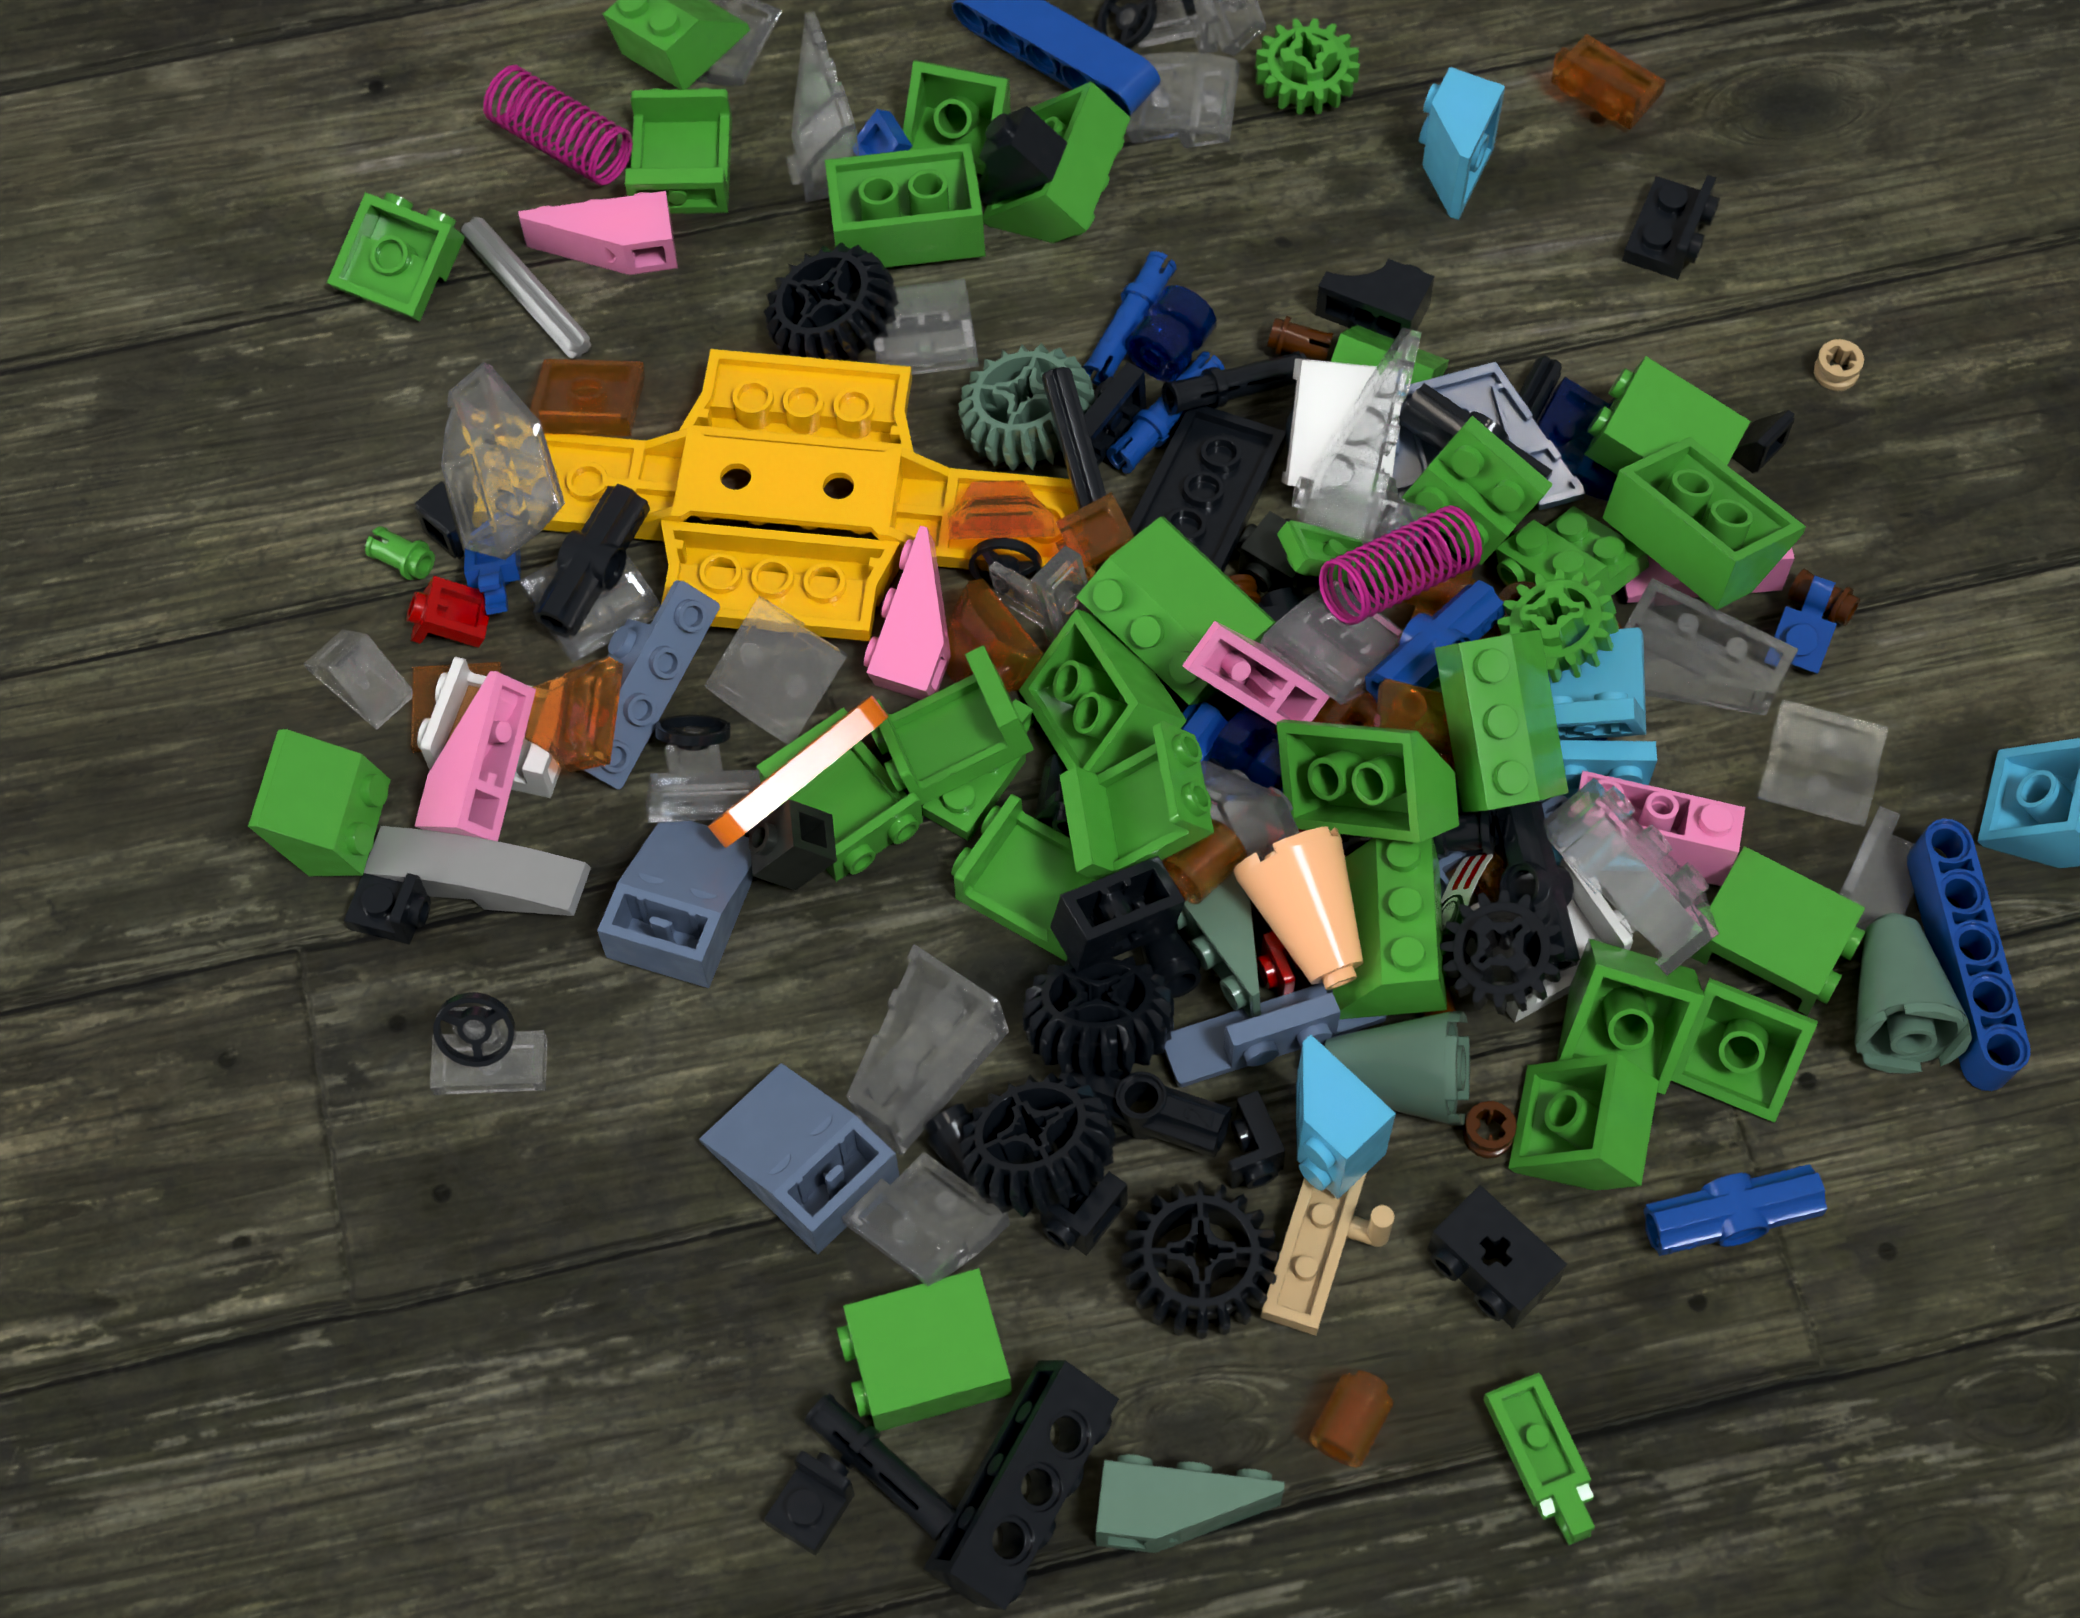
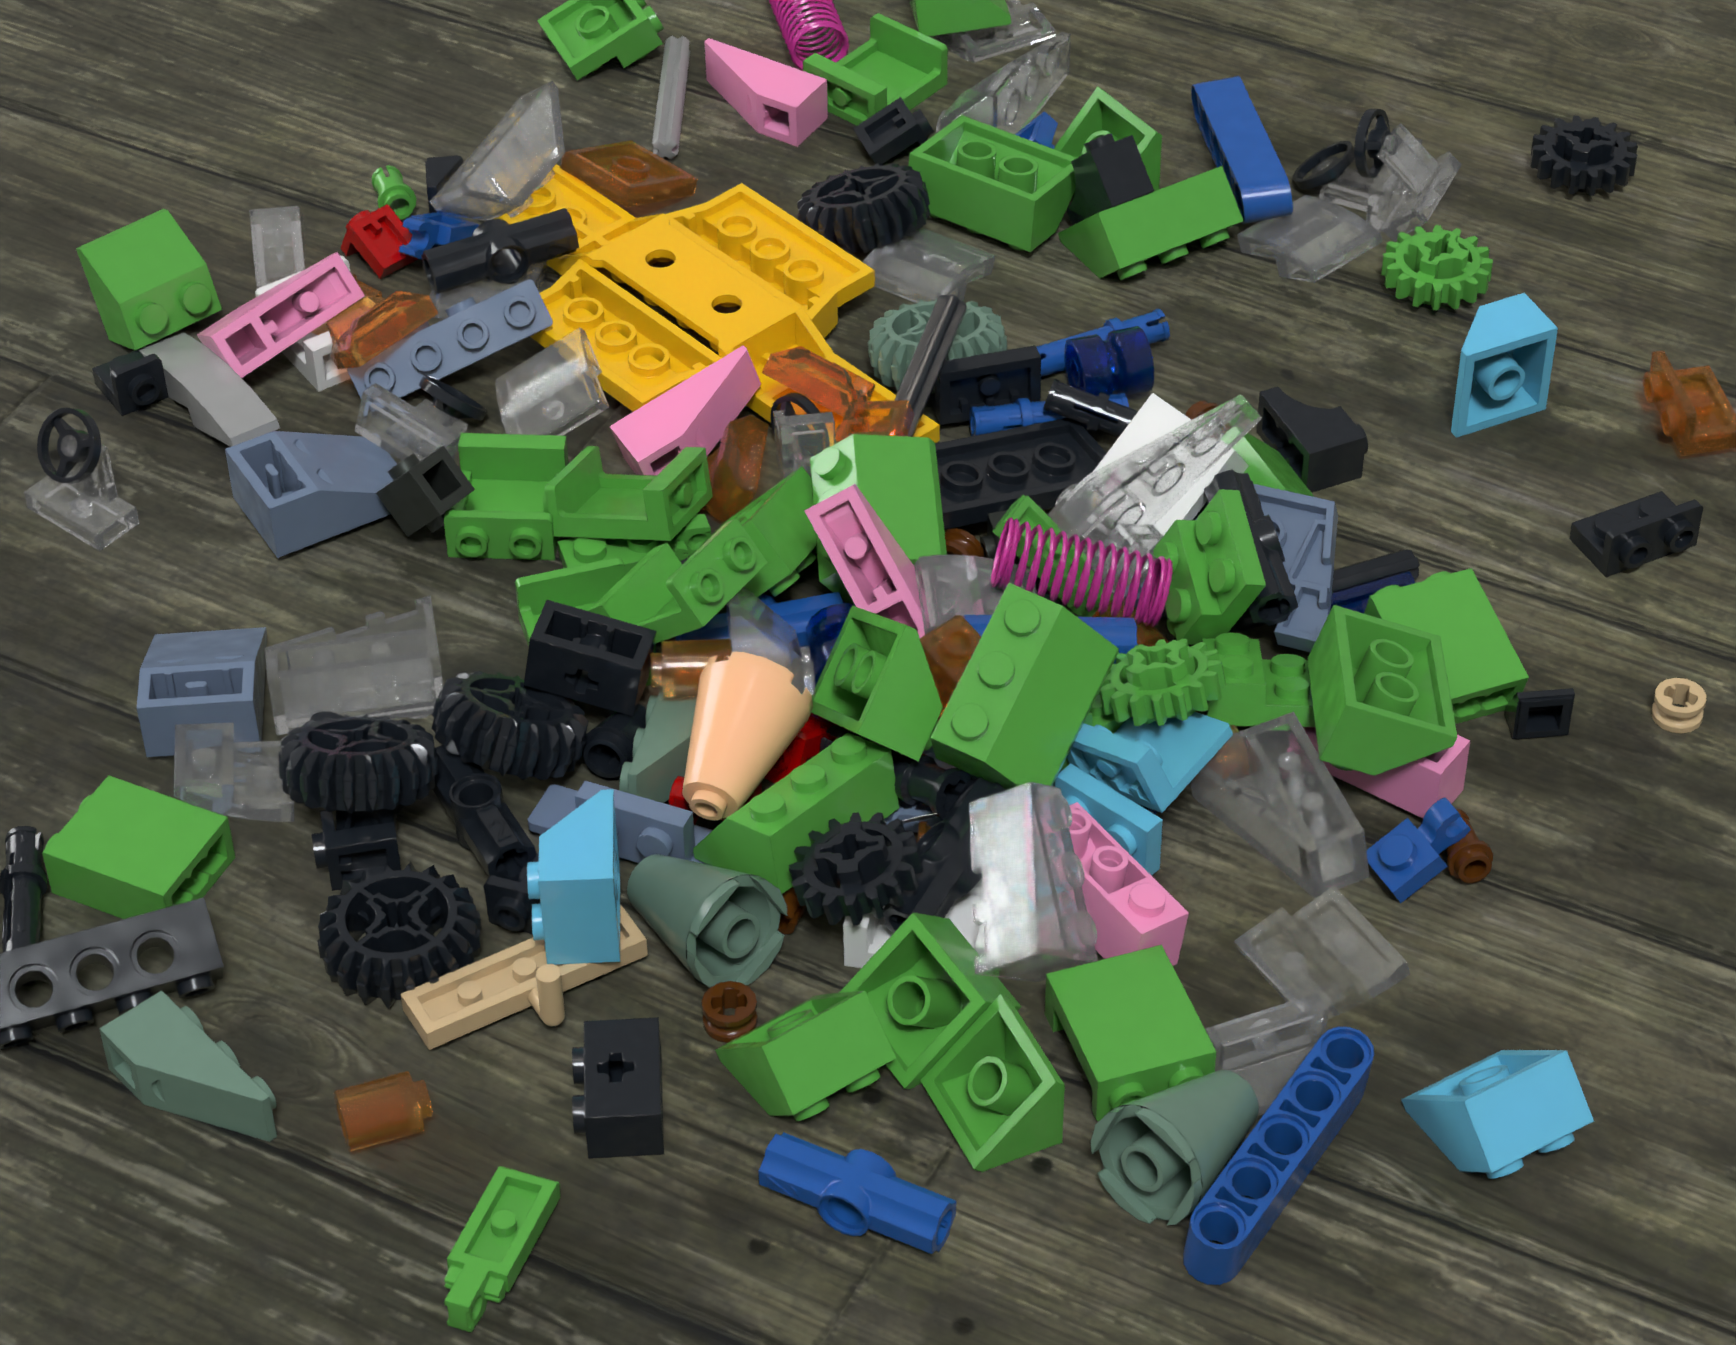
camera: 40 degrees right, 20 degrees down
beam [708,695,889,848] -> none
none -> black bracket [853,97,935,164]

